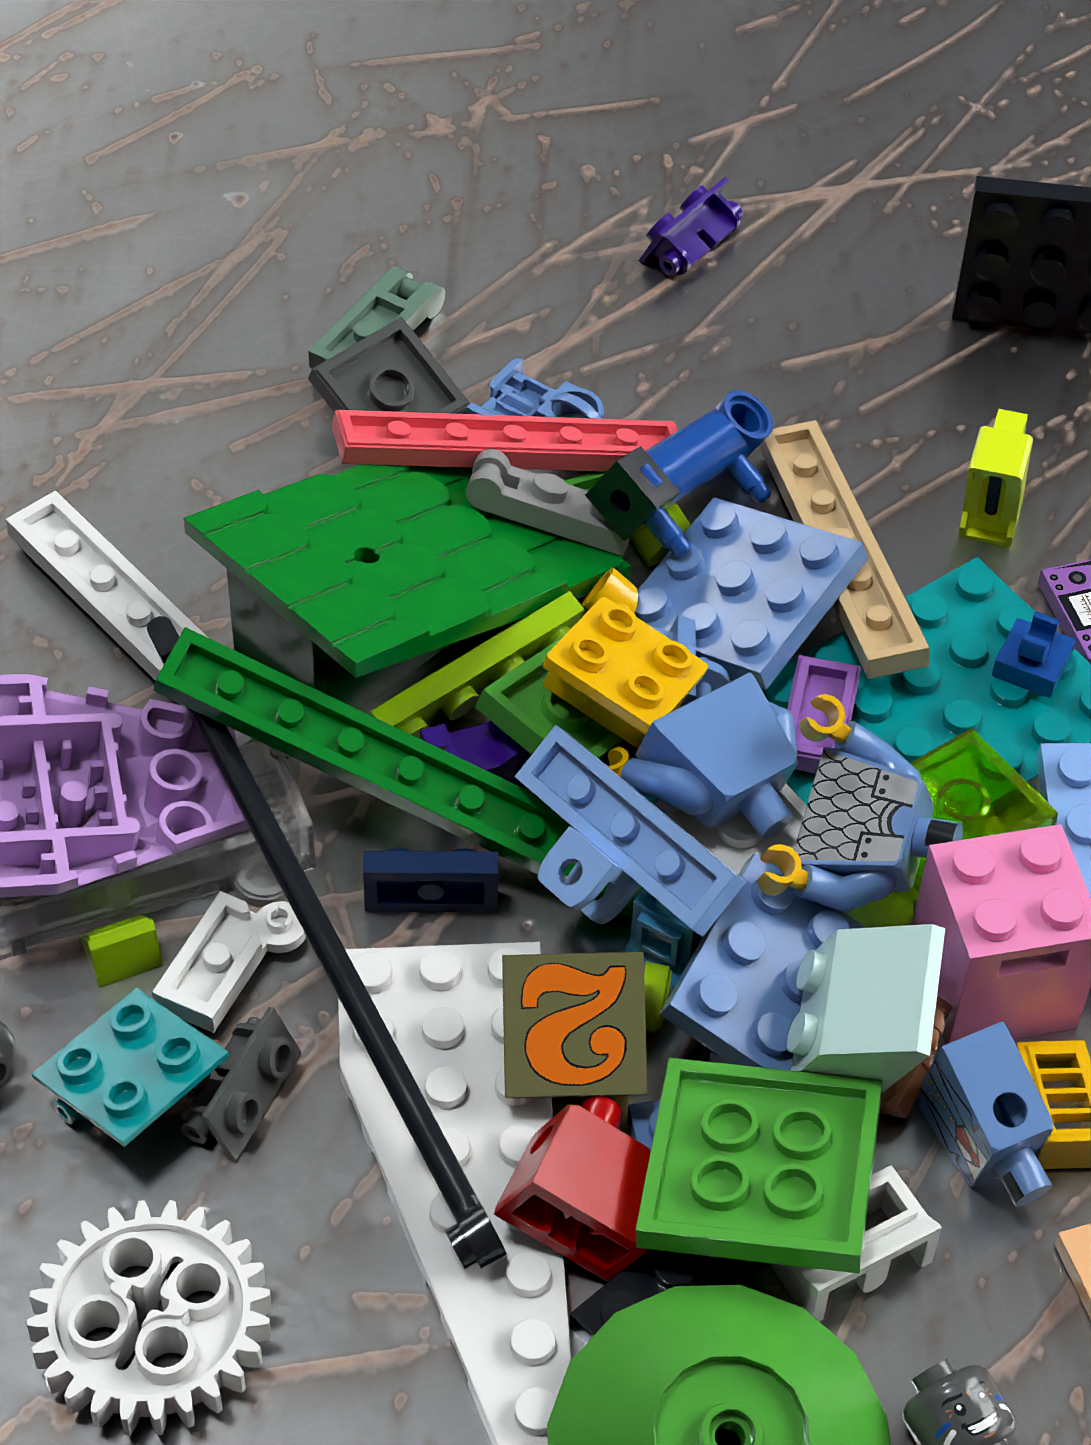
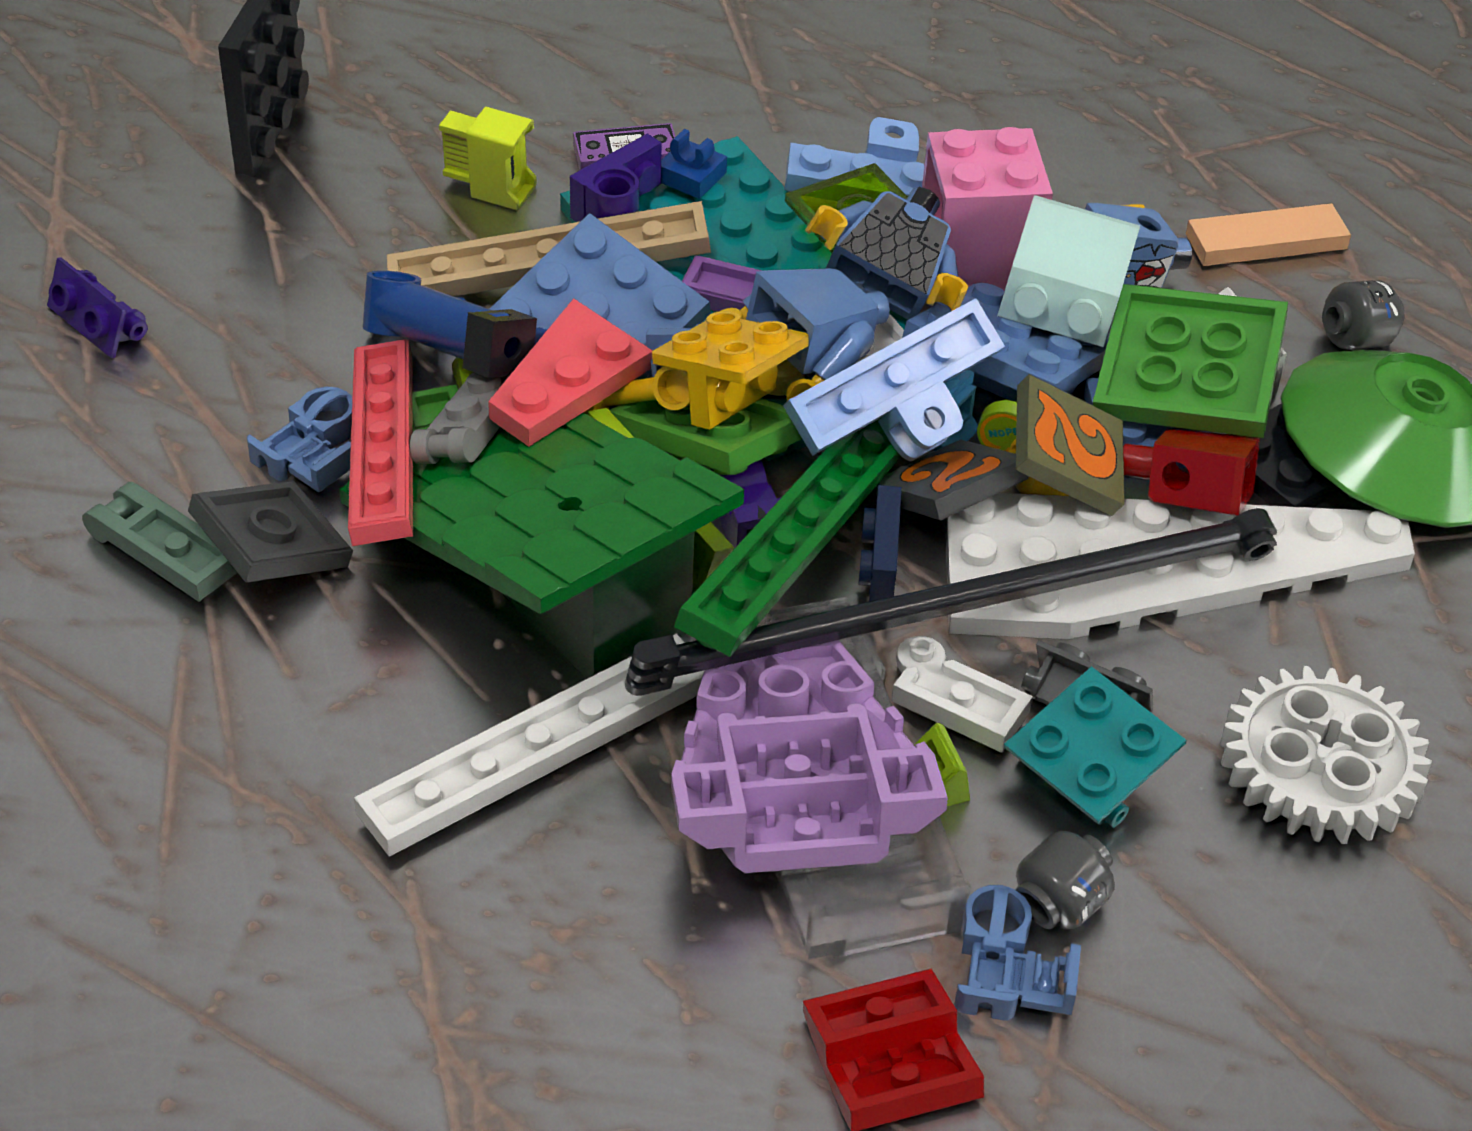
camera: 85 degrees left, 5 degrees down
none -> coral wing [488,298,653,447]
none -> dark purple plate [570,133,662,222]
none -> dark grey tile [872,439,1029,521]

